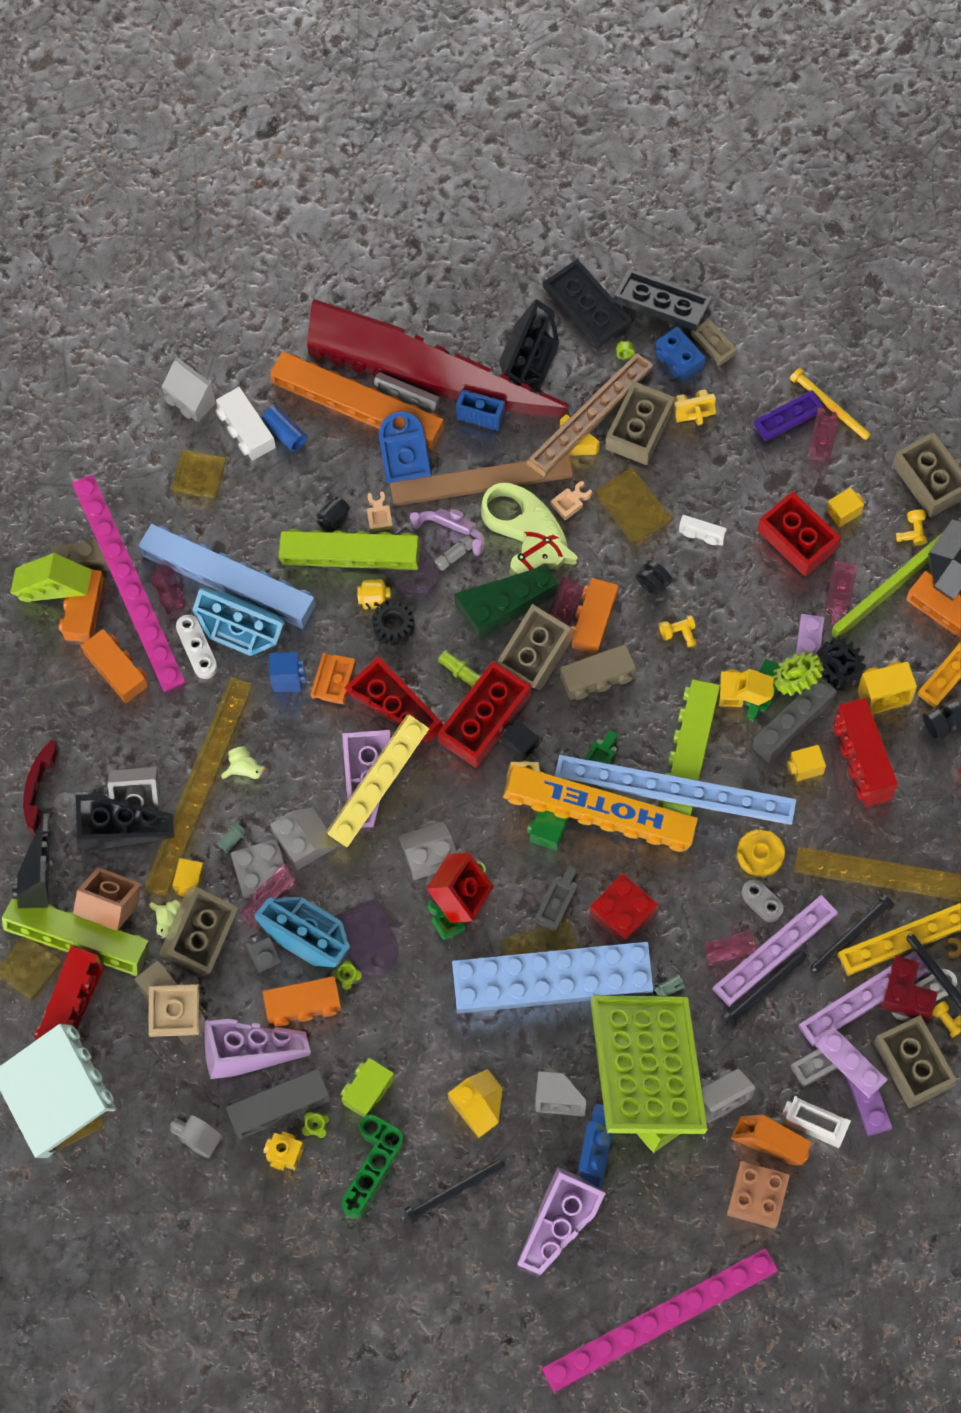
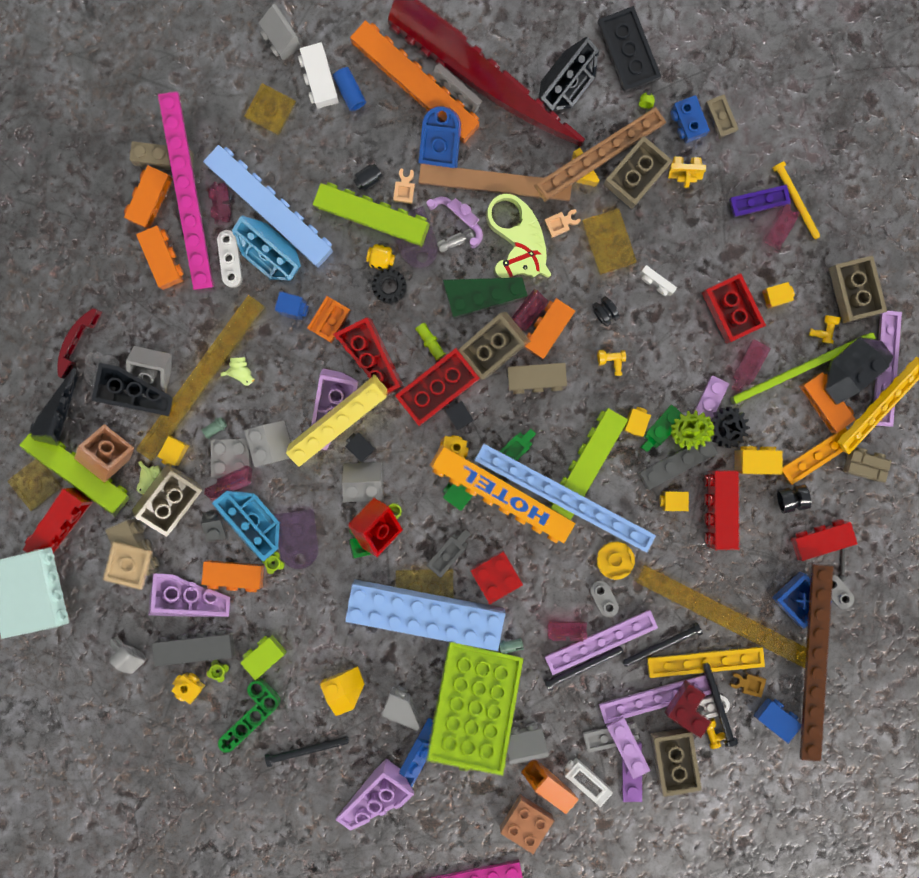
camera: 20 degrees right, 20 degrees up
lime wedge [10,553,92,602] -> none
blue brick [456,389,505,431] -> none
black plate [613,269,712,331] -> none
yellow brick [735,669,774,706] -> none
none -> black brick [345,432,376,462]

